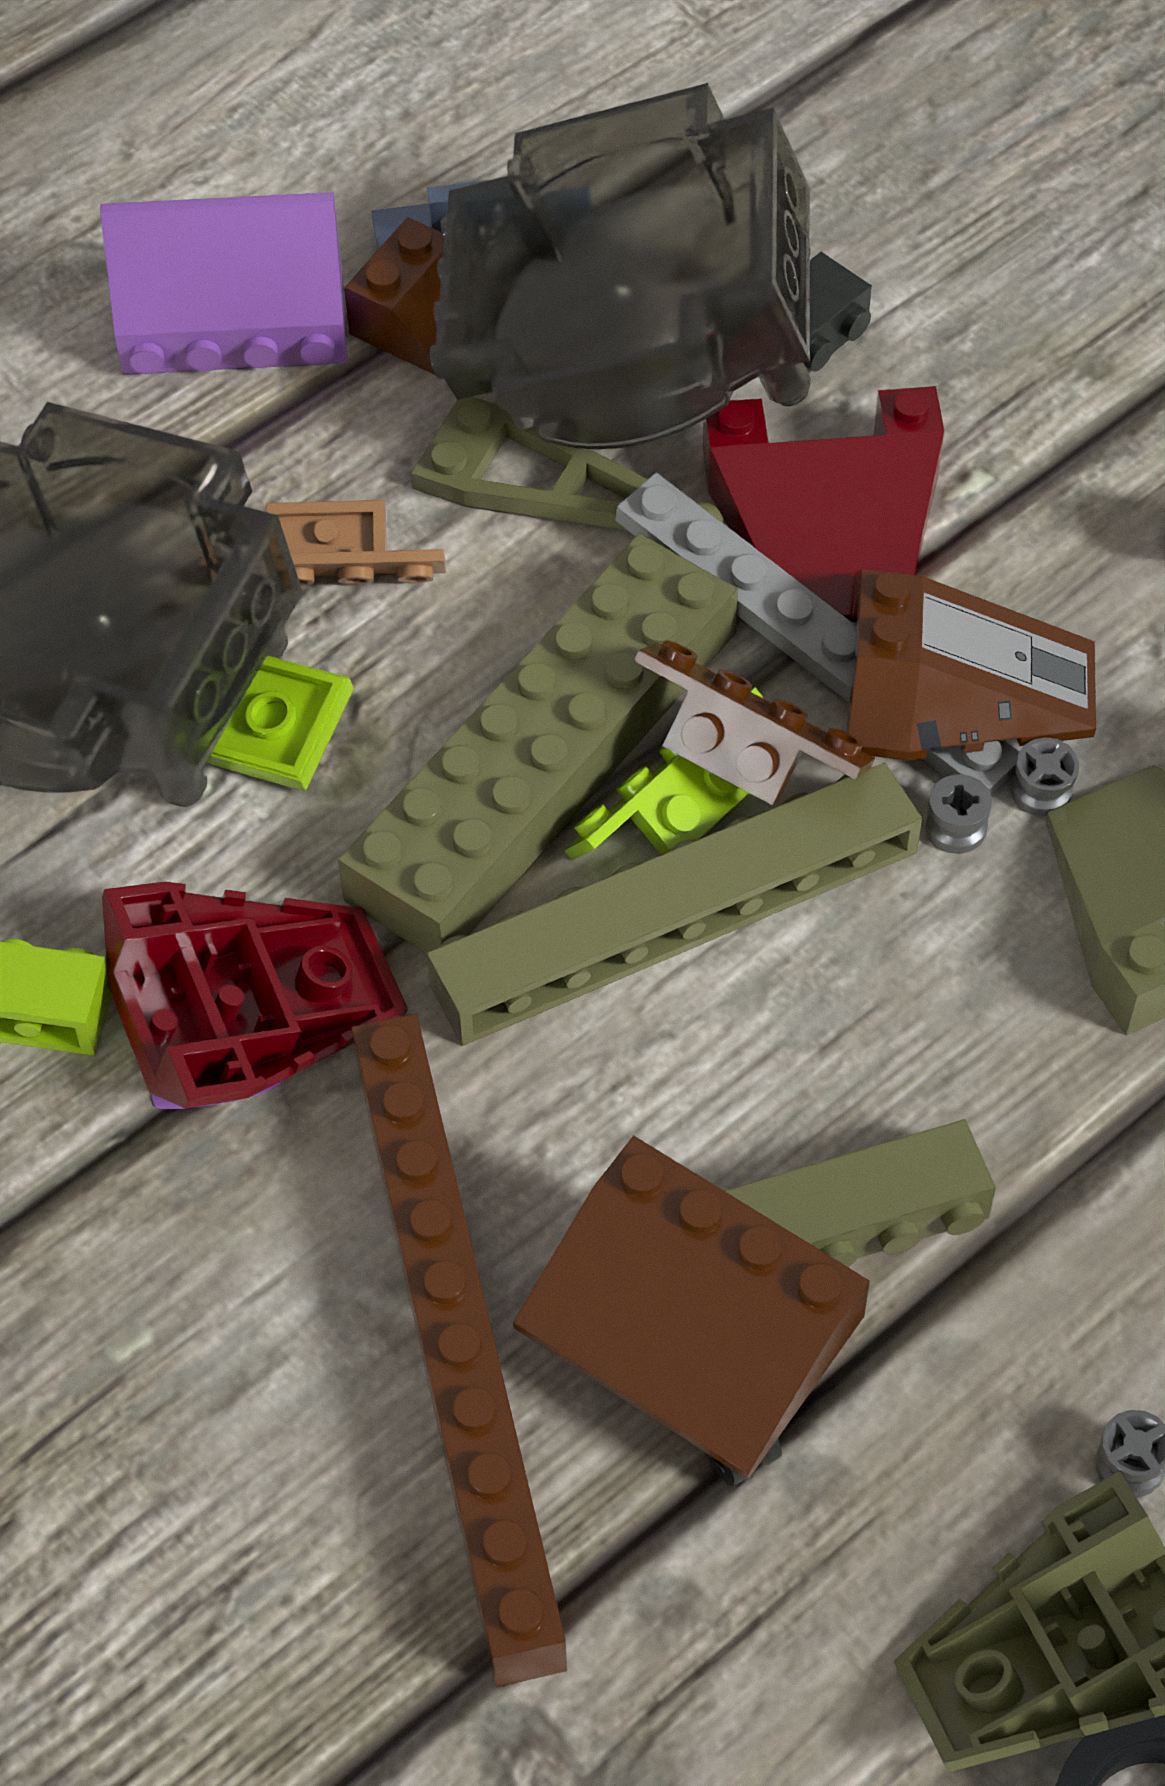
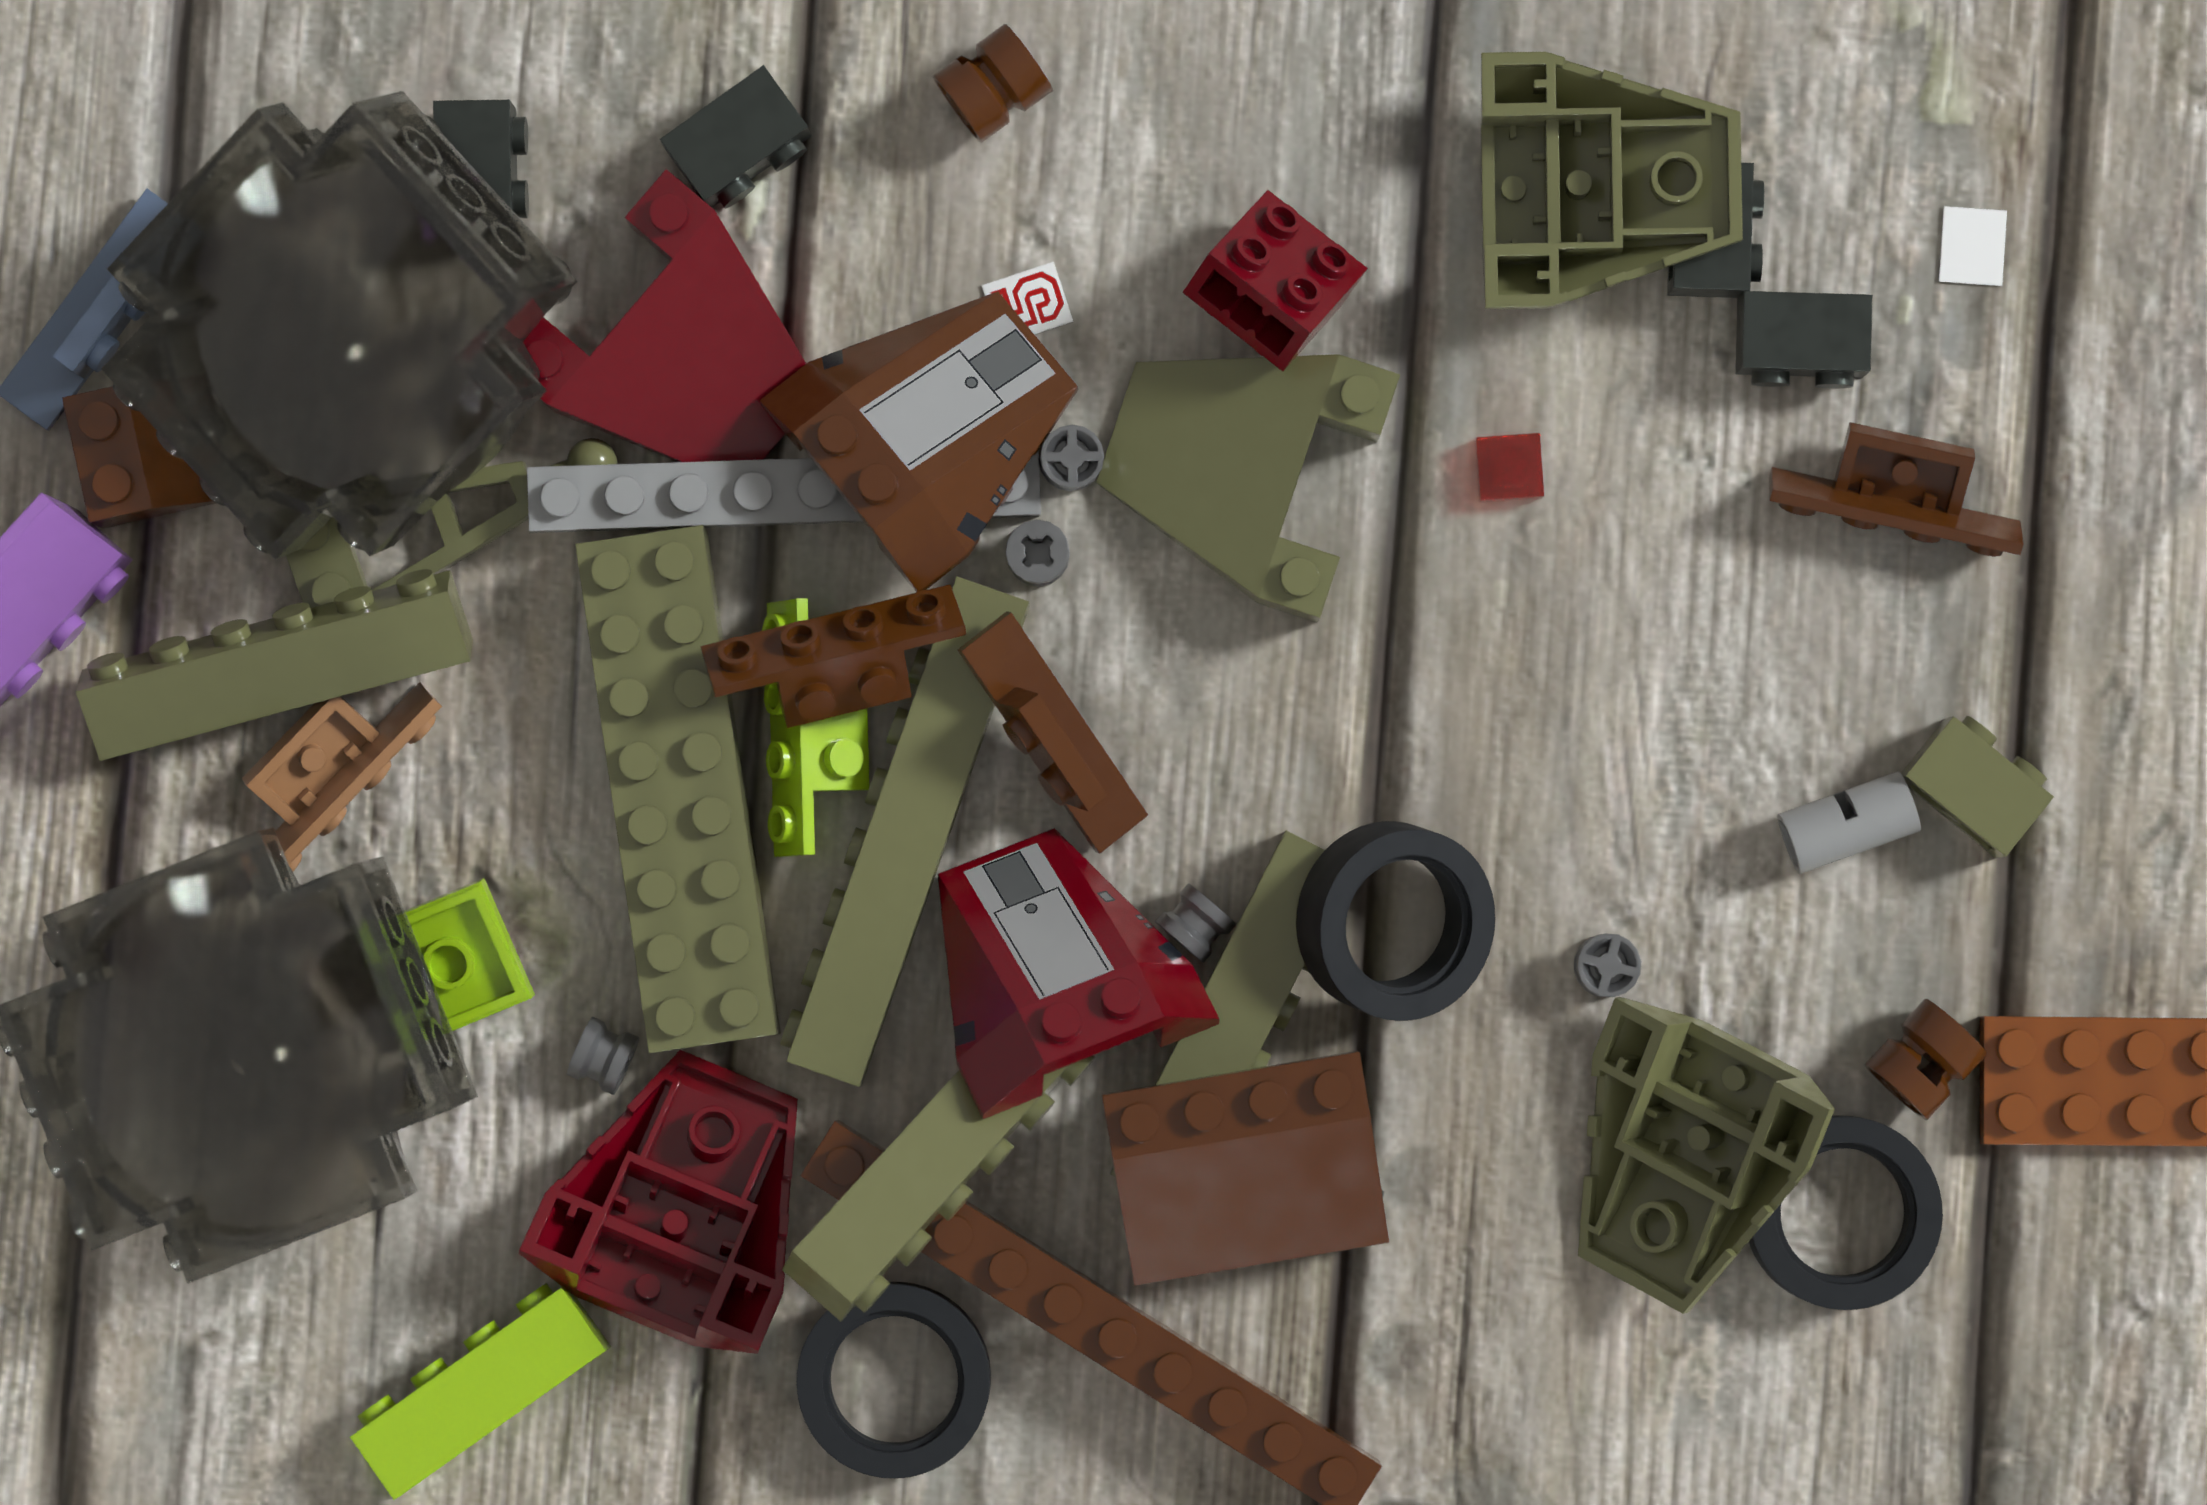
camera: 45 degrees left, 30 degrees up
none -> olive brick [75,569,473,761]
none -> flat silver wheel [566,1017,640,1095]
none -> pearl dark grey brick [660,65,811,209]
none -> olive brick [782,1055,1095,1321]
none -> black tyre [796,1282,991,1479]
none -> dark red wedge [938,828,1220,1119]
none -> reddish brown bracket [957,611,1148,854]
none -> white sticker [981,262,1073,334]
none -> flat silver wheel [1155,883,1237,963]
none -> black tyre [1296,821,1495,1021]

